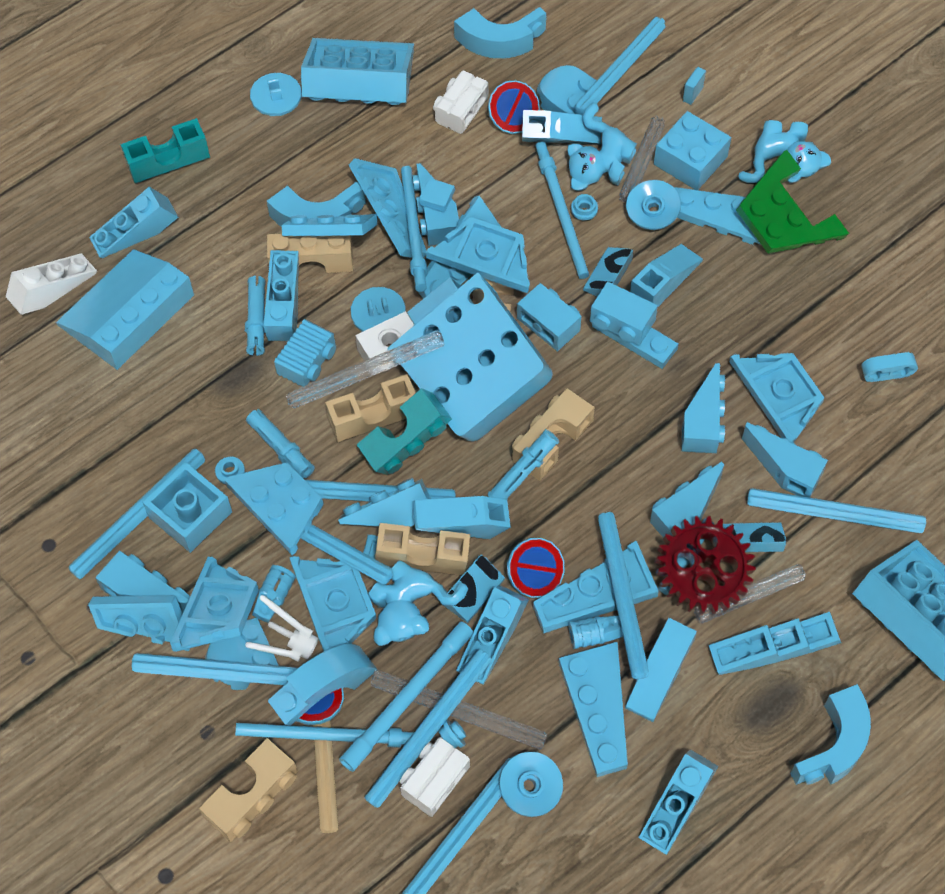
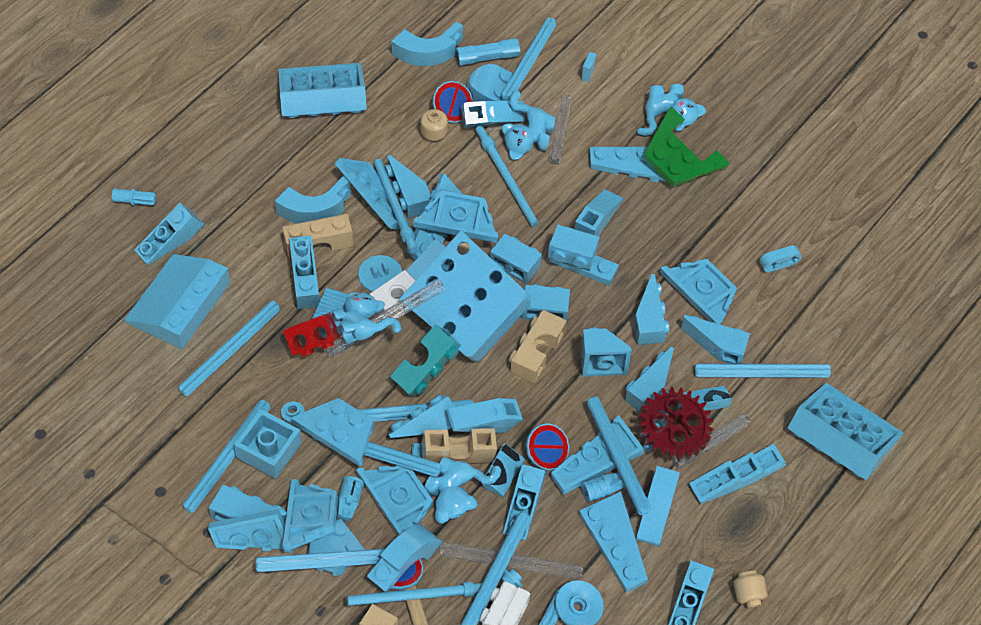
camera: 15 degrees left, 5 degrees down
white slope [6,253,97,315] -> none
teal arch [120,118,210,183] -> none
medium azure pin [245,276,266,356] -> none
white plant [245,595,319,662] -> none
medium azure pin [246,409,315,479] -> none
medium azure piece [250,73,302,116] -> none
medium azure wing [281,214,378,236] -> none
tan arch [325,374,416,442] -> none
medium azure piece [339,622,473,772] -> none
medium azure tile [419,178,455,213] -> none
white brick [433,70,489,134] -> none
medium azure pin [488,429,559,499] -> none
medium azure plate [571,194,598,220] -> none
medium azure slope [583,247,633,297] -> none
medium azure dish [626,180,681,230] -> none
medium azure brick [654,111,731,190] -> none
medium azure arch [790,684,871,785] -> none
none -> medium azure axle [112,188,157,206]
none -> medium azure axle [178,301,280,396]
none -> red brick [283,312,340,357]
none -> medium azure animal [331,292,402,344]
none -> tan head [421,109,448,141]
none -> medium azure axle [456,38,520,66]
none -> medium azure brick [522,284,570,320]
none -> medium azure slope [580,327,632,377]
none -> tan head [734,570,768,608]

